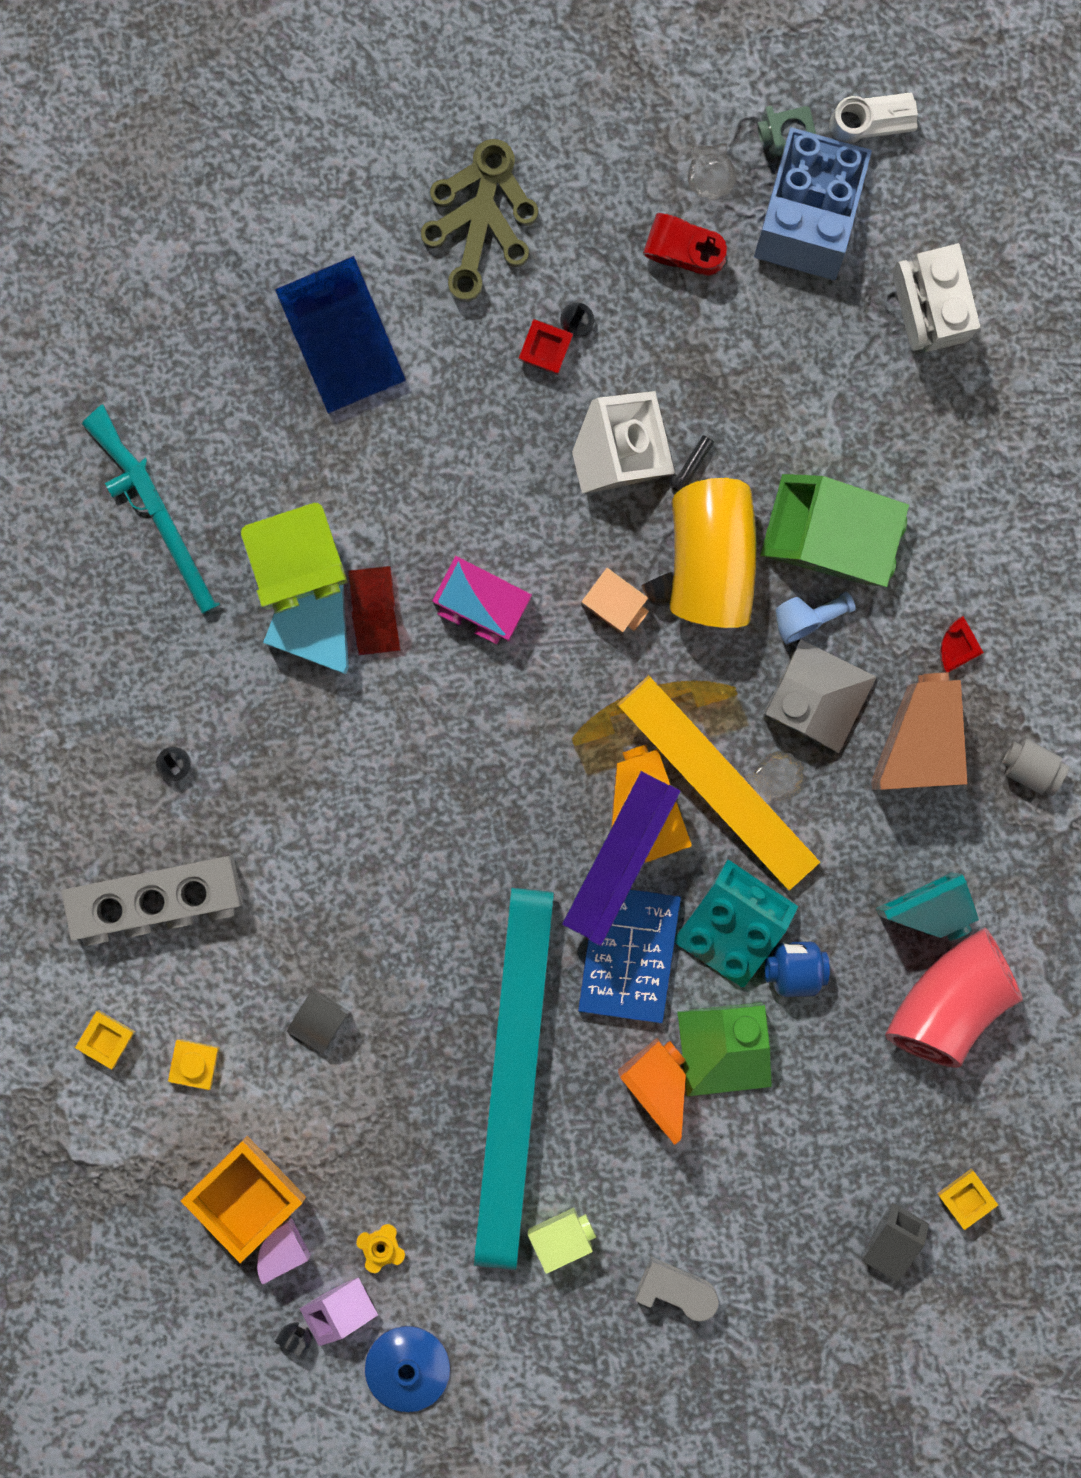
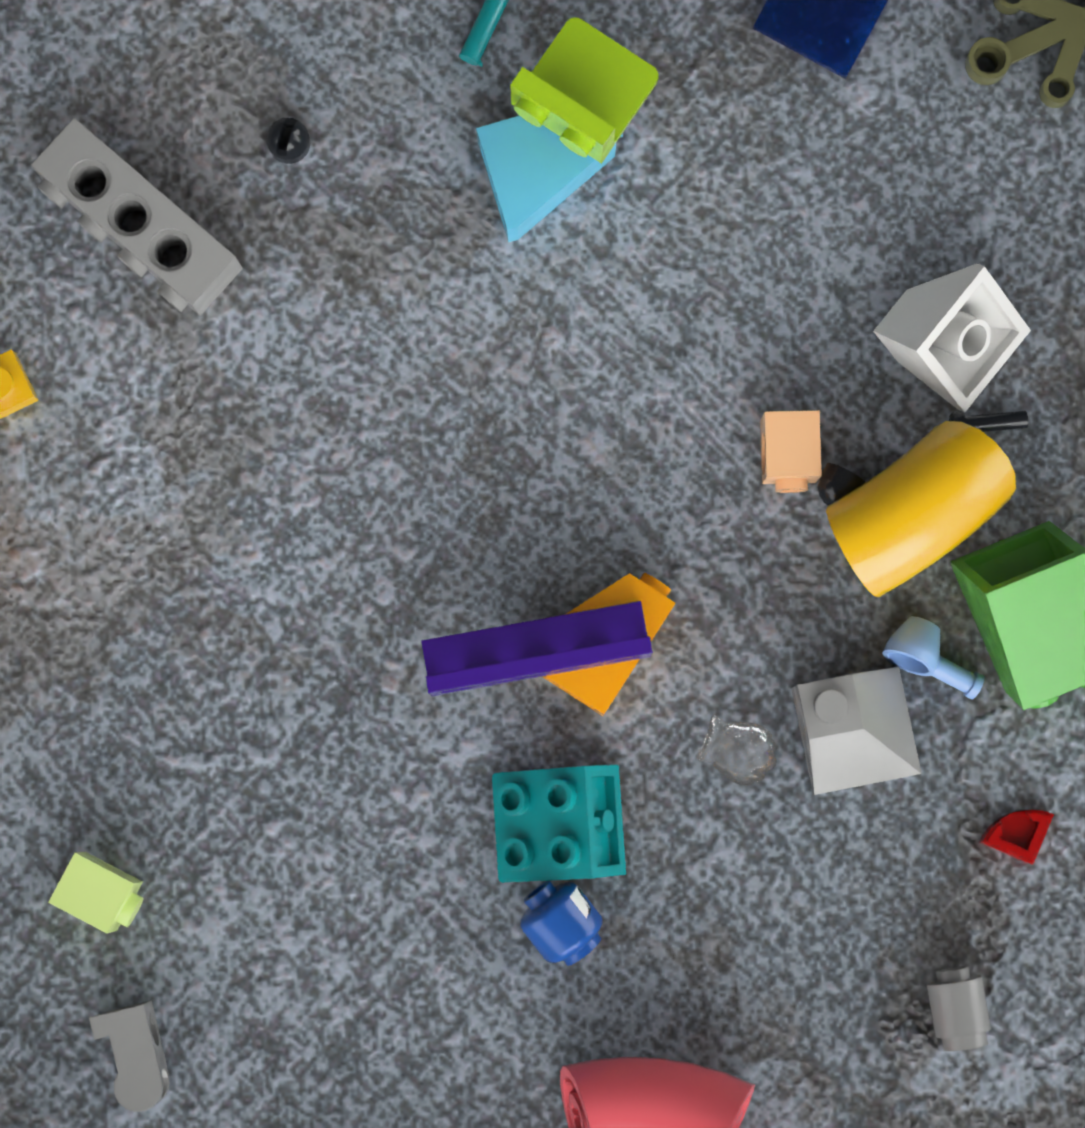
camera: 55 degrees right, 5 degrees down
dark grey brick [287,989,350,1054] -> none
clear red slope [348,566,401,656] -> none
dark pink brick [432,555,532,645] -> none
teal beam [474,887,554,1270] -> none
red plate [518,319,573,375] -> none
black hinge [560,302,594,338] -> none
clear yellow slope [571,680,738,747] -> none
blue tile [578,889,681,1024] -> none
yellow tile [617,675,820,891] -> none
orange slope [618,1038,686,1145] -> none
bright green slope [677,1002,772,1097] -> none
nougat slope [871,672,968,790] -> none
teal slope [875,872,979,941] -> none

